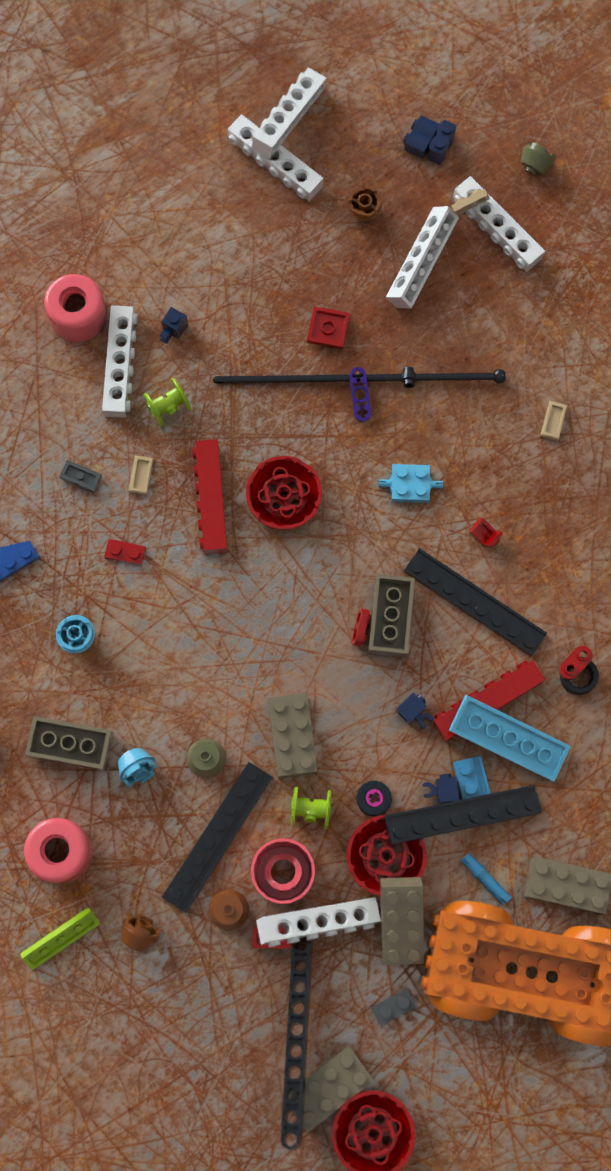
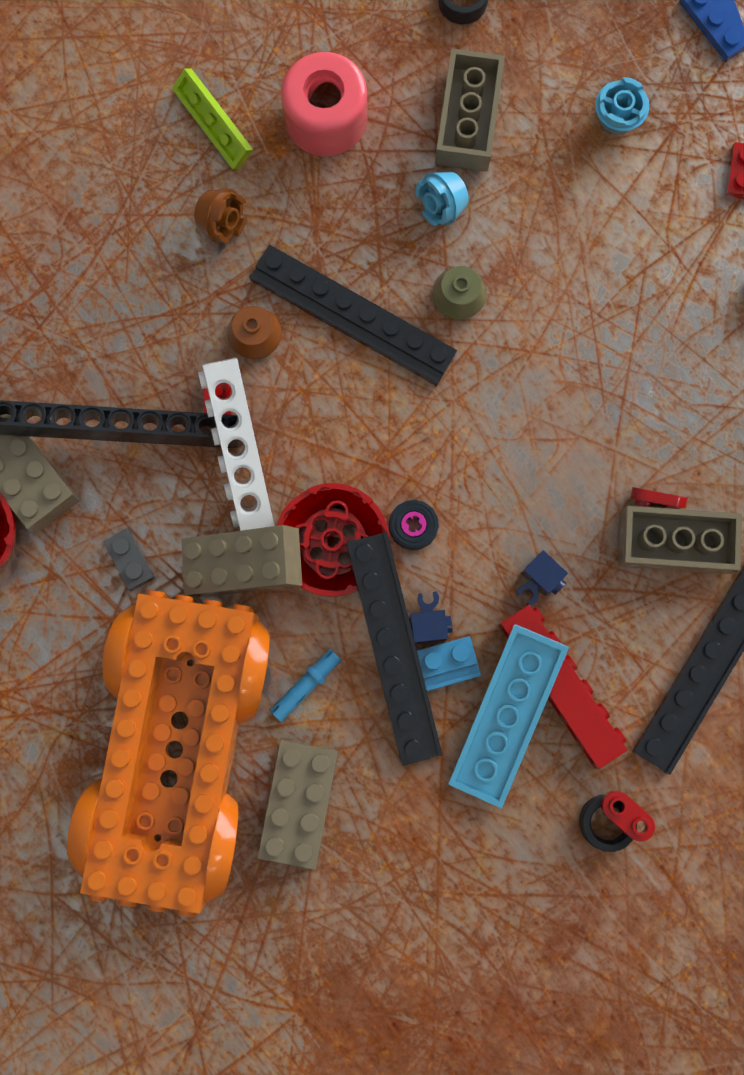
camera: 90 degrees right, 5 degrees up
coral piece [251,838,315,905] -> none
dark tan brick [268,693,317,779] -> none
lime hose [290,787,332,829] -> none

